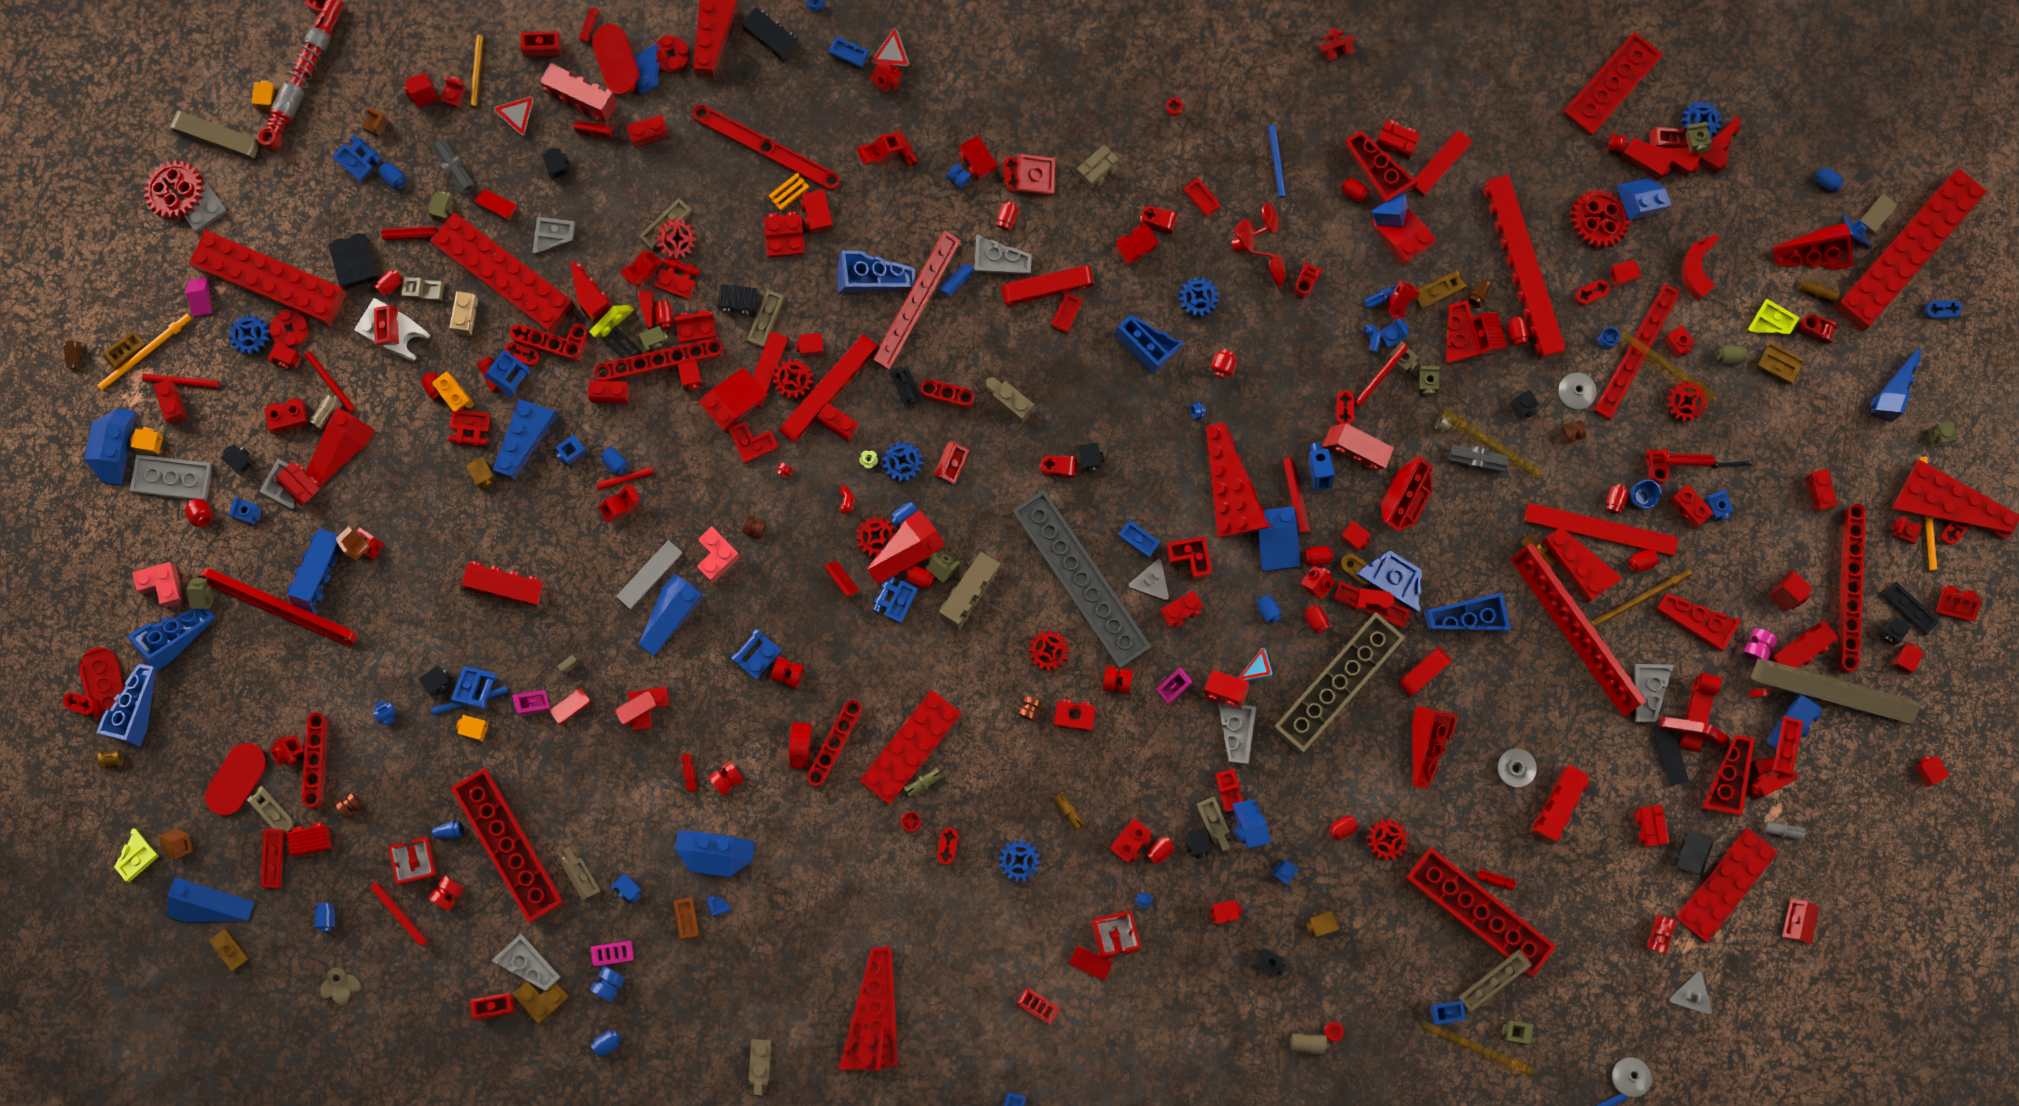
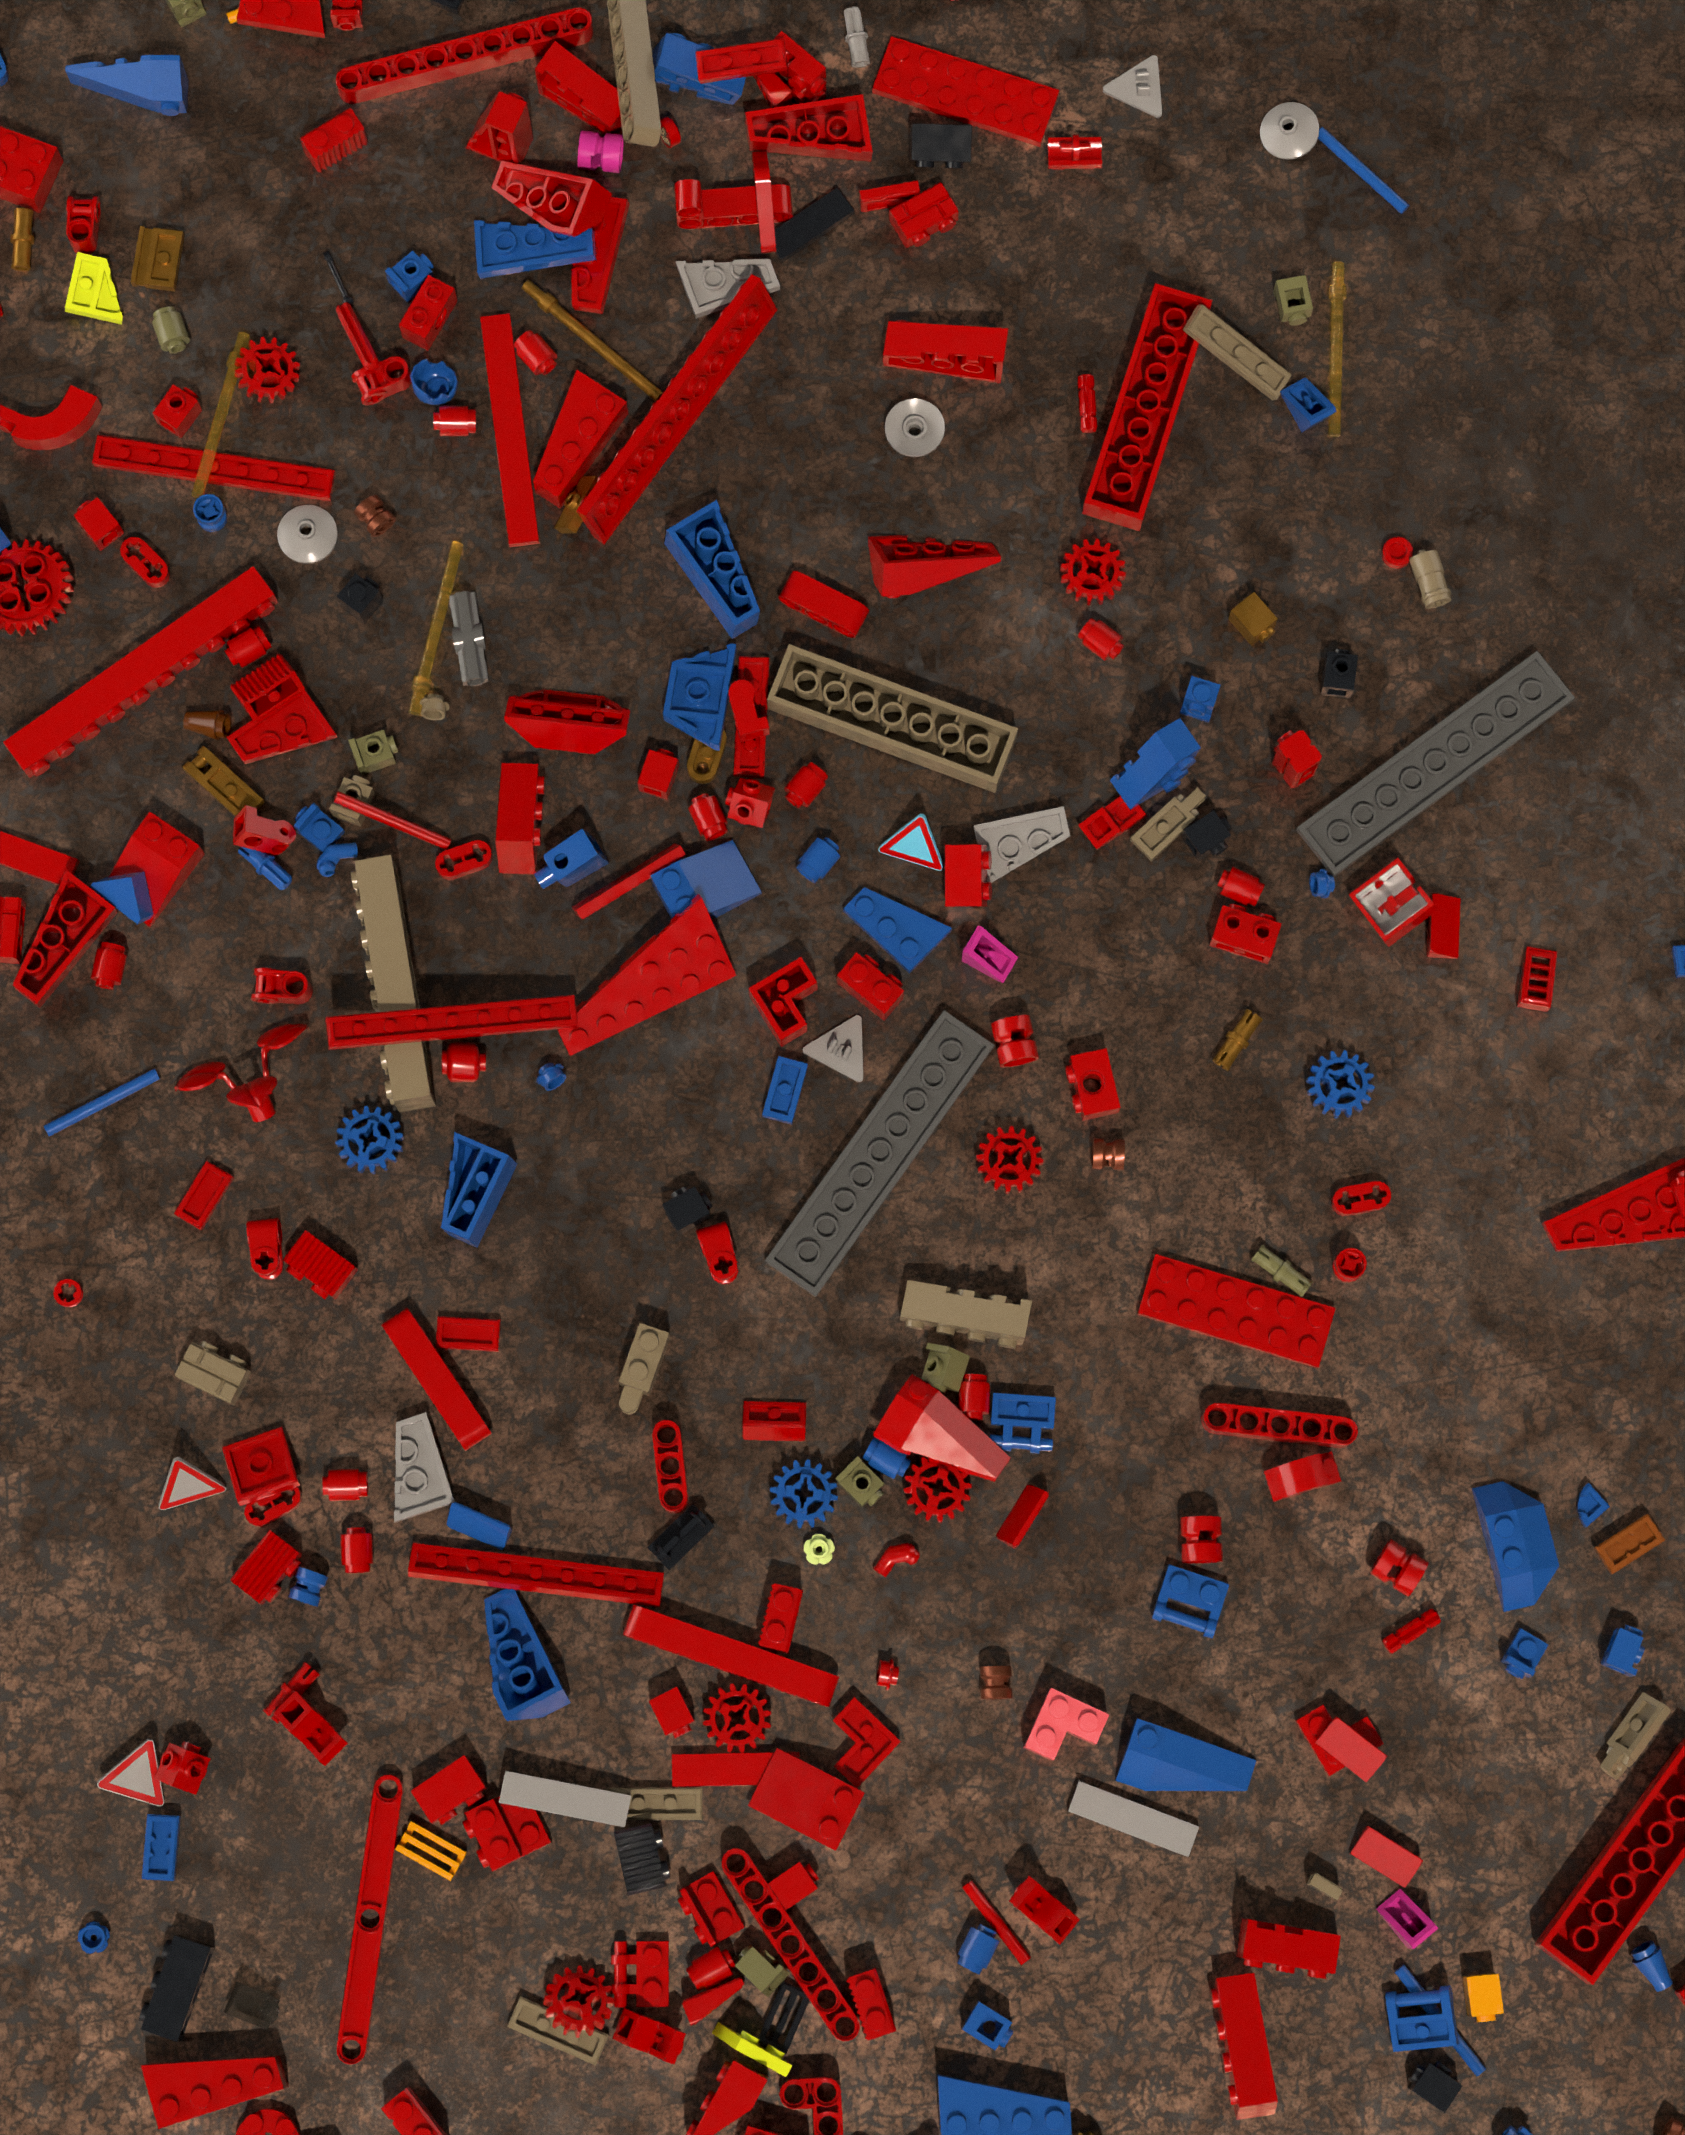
camera: 110 degrees left, 0 degrees up
none -> piece [158,1457,226,1510]
none -> red tile [325,995,578,1050]
none -> red brick [340,1527,373,1573]
none -> dark tan brick [351,855,436,1113]
none -> blue wing [474,220,596,279]
none -> red wedge [491,161,612,237]
none -> light grey tile [499,1771,631,1827]
none -> olive brick [835,1456,884,1508]
none -> blue wing [843,887,952,974]
none -> red tile [859,180,920,212]
none -> red wedge [1236,1918,1341,1979]
none -> dark grey plate [1296,651,1575,877]
none -> blue bracket [1501,1628,1549,1680]

